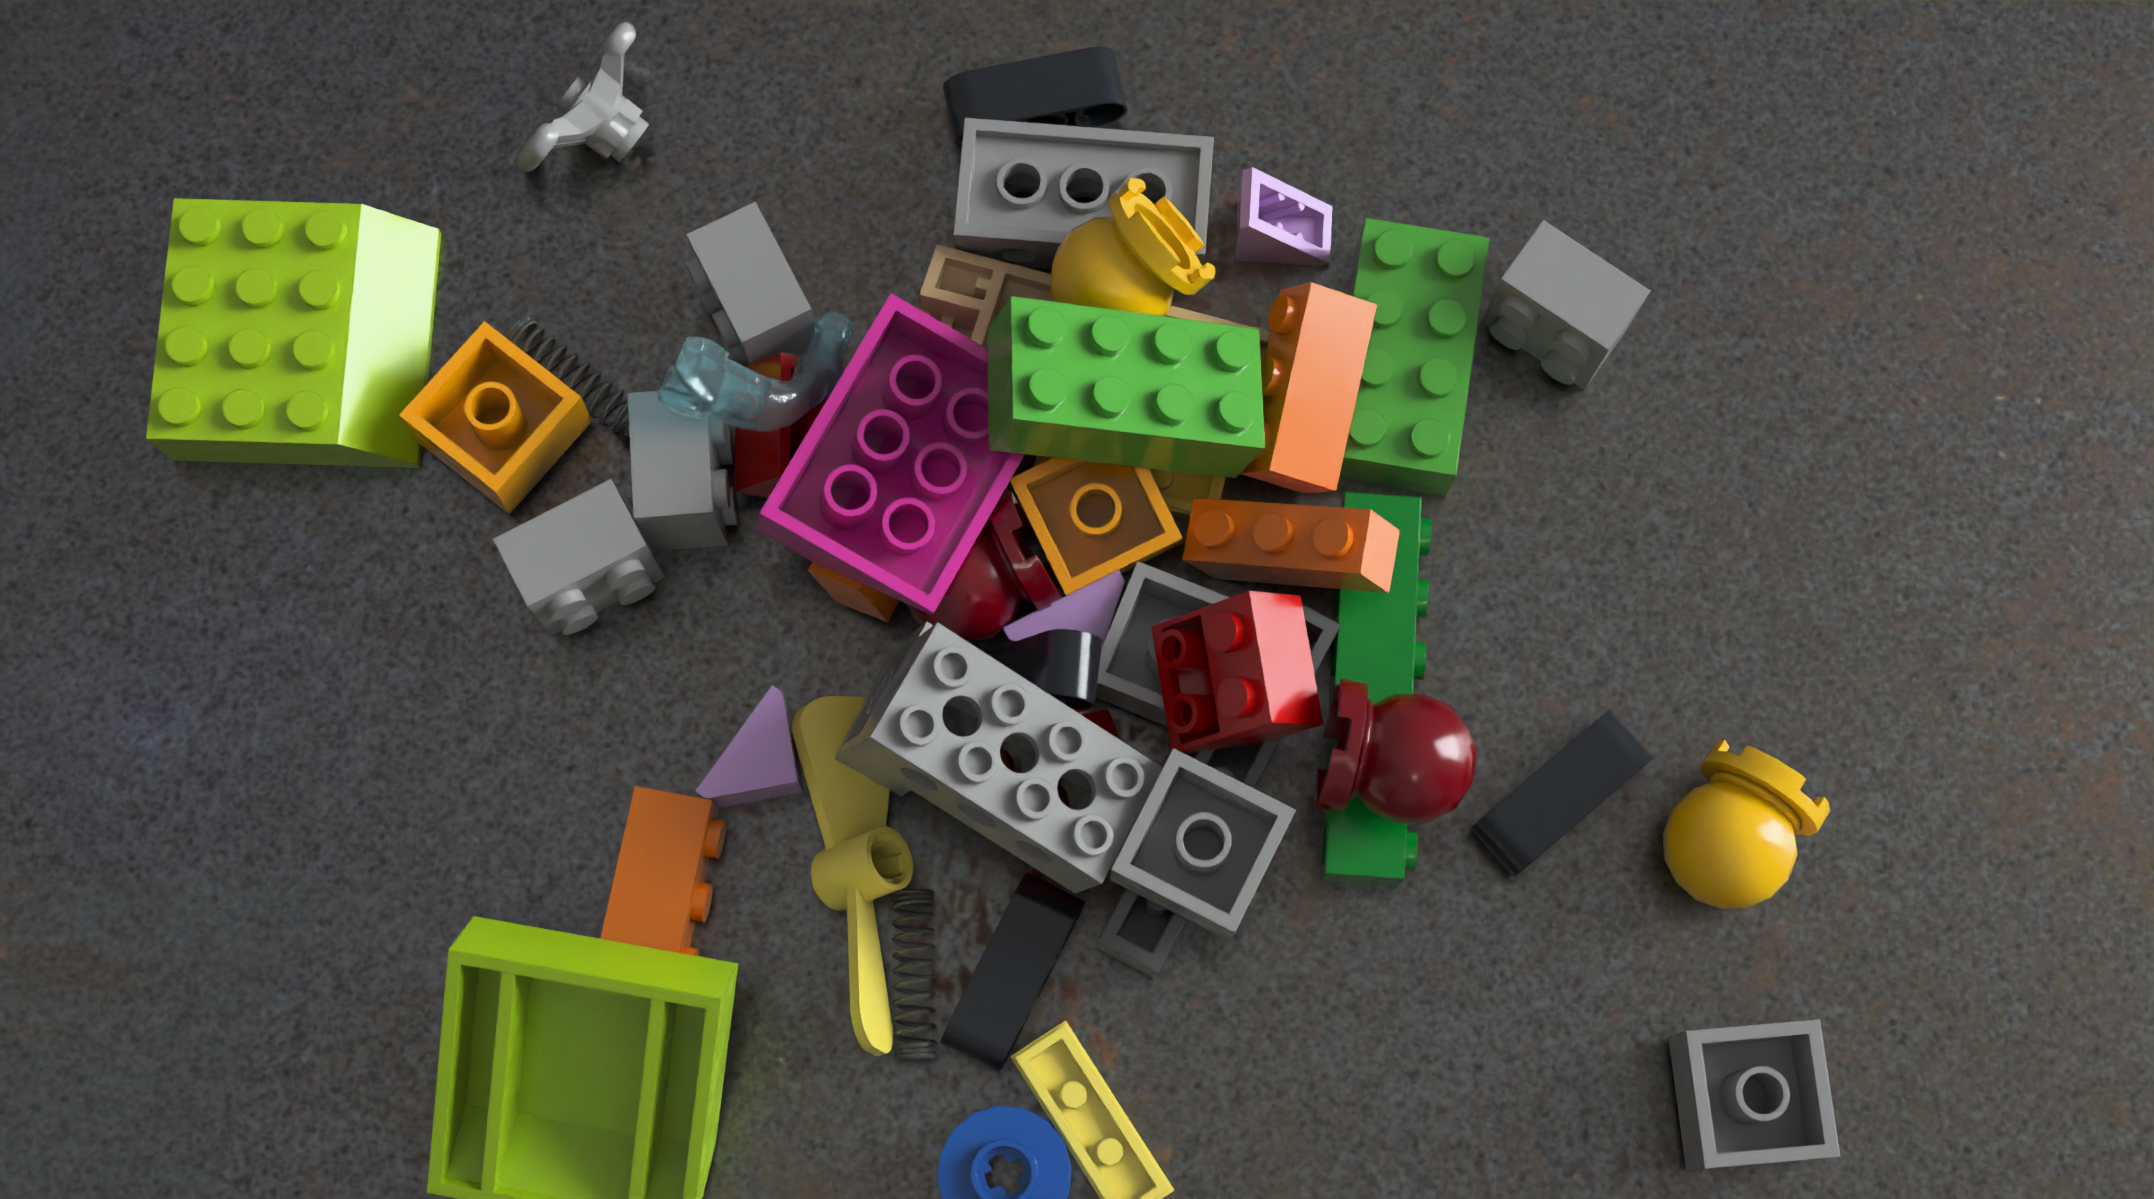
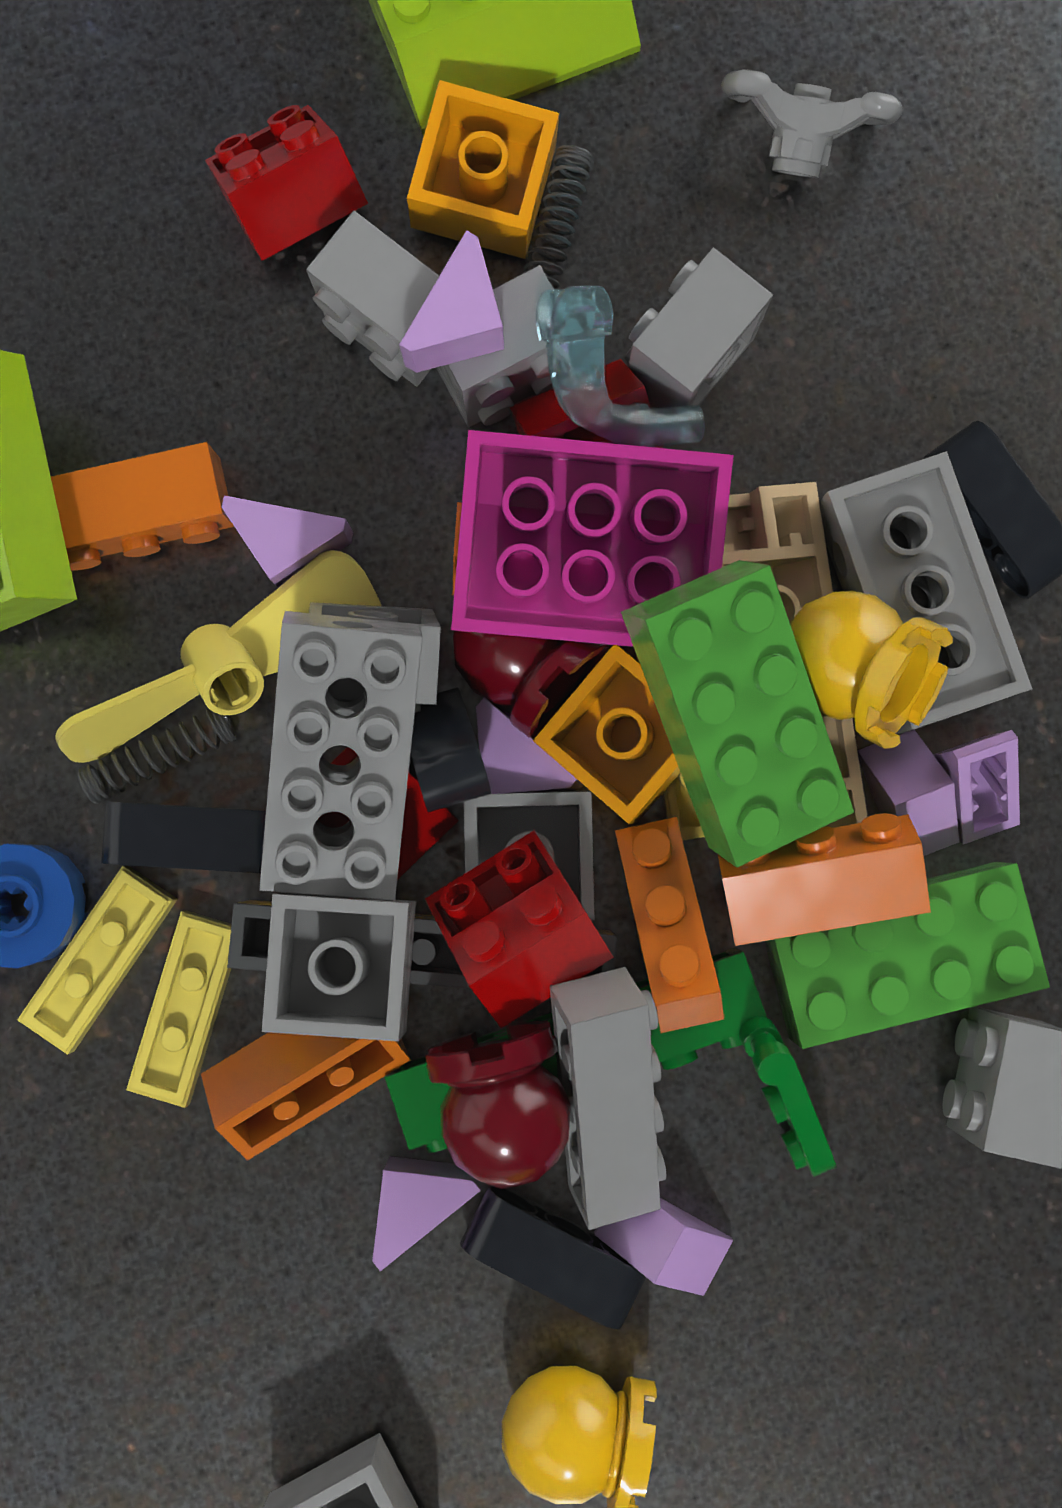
camera: 70 degrees right, 10 degrees up
none -> light yellow tile [126,911,231,1108]
none -> orange brick [201,1032,410,1161]
none -> red slope [205,105,368,261]
none -> lavender slope [372,1156,482,1271]
none -> lavender slope [399,230,504,373]
none -> light grey brick [550,967,667,1230]
none -> lavender slope [594,1198,733,1296]
none -> green plate [739,1017,837,1177]
none -> lavender slope [857,729,959,856]

